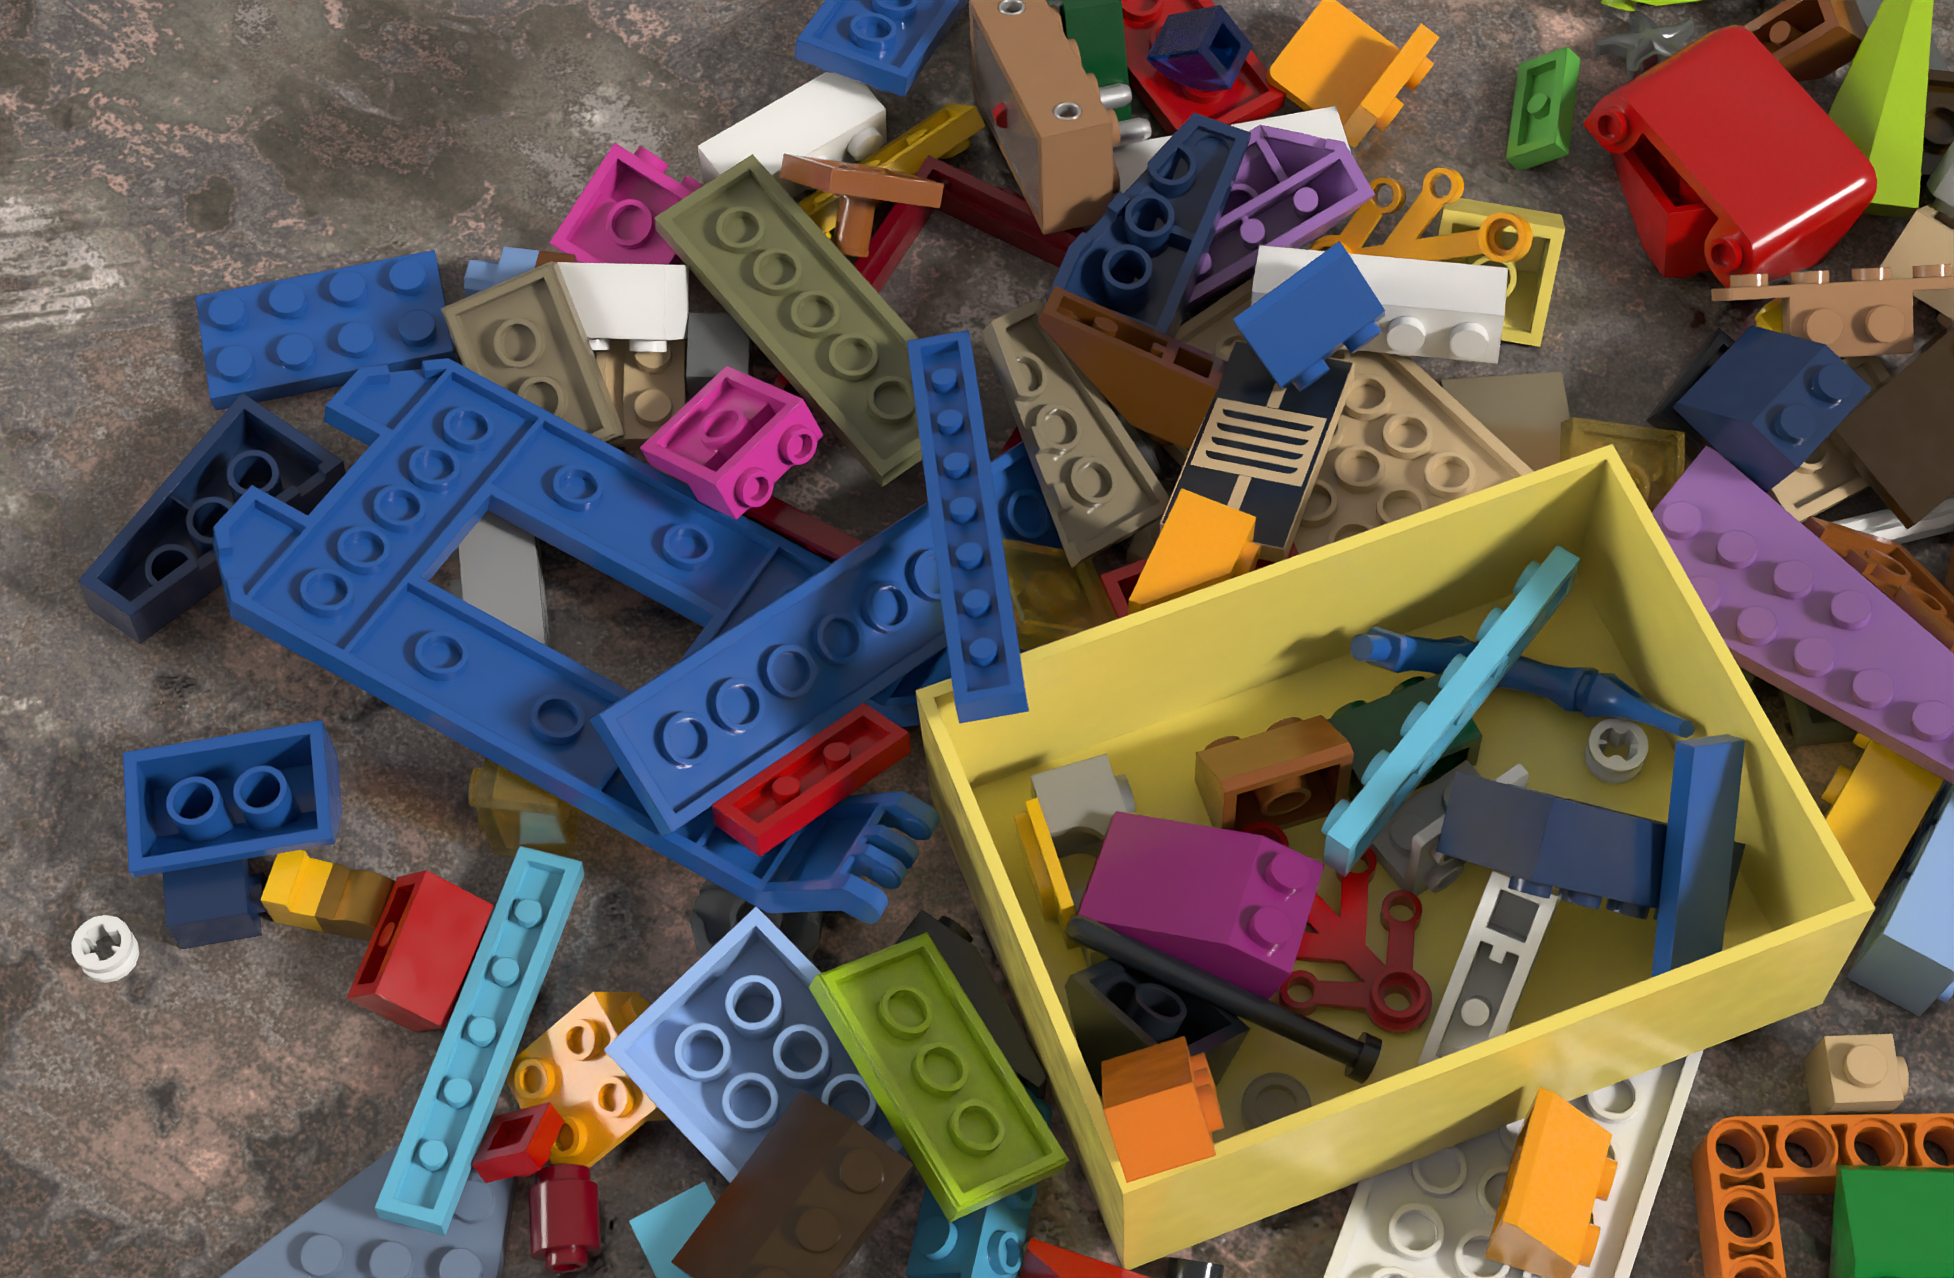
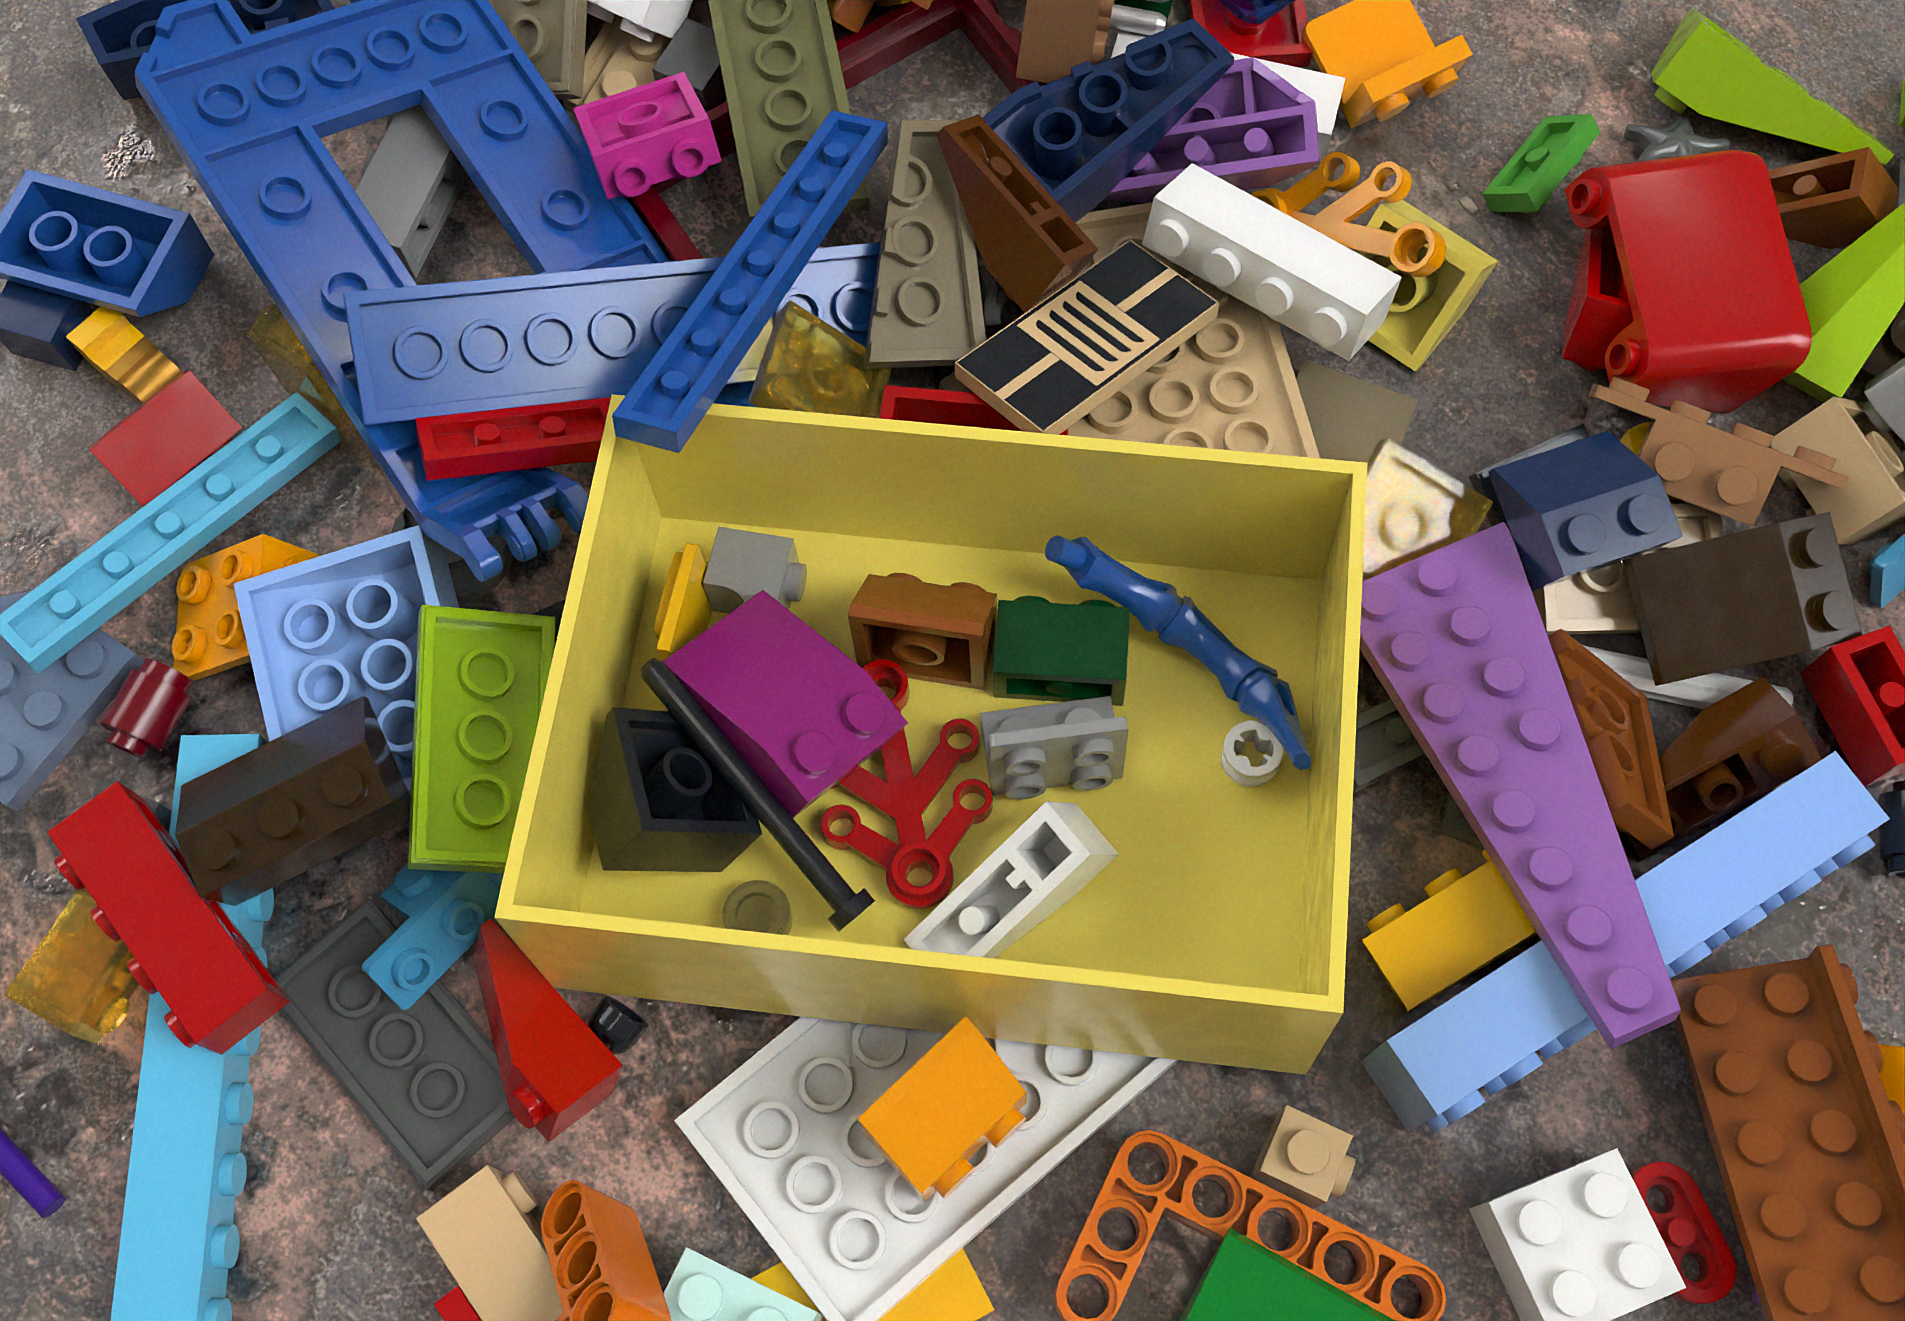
camera: 30 degrees right, 5 degrees up
red plate [471,1102,565,1183] -> none
orange brick [1101,1036,1225,1183] -> none
light orange slope [1128,488,1262,615] -> none
blue slope [1233,241,1385,392] -> none
medium azure plate [1321,545,1580,877] -> none
dark blue wedge [1436,771,1746,921] -> none
blue tile [1651,734,1745,978] -> none

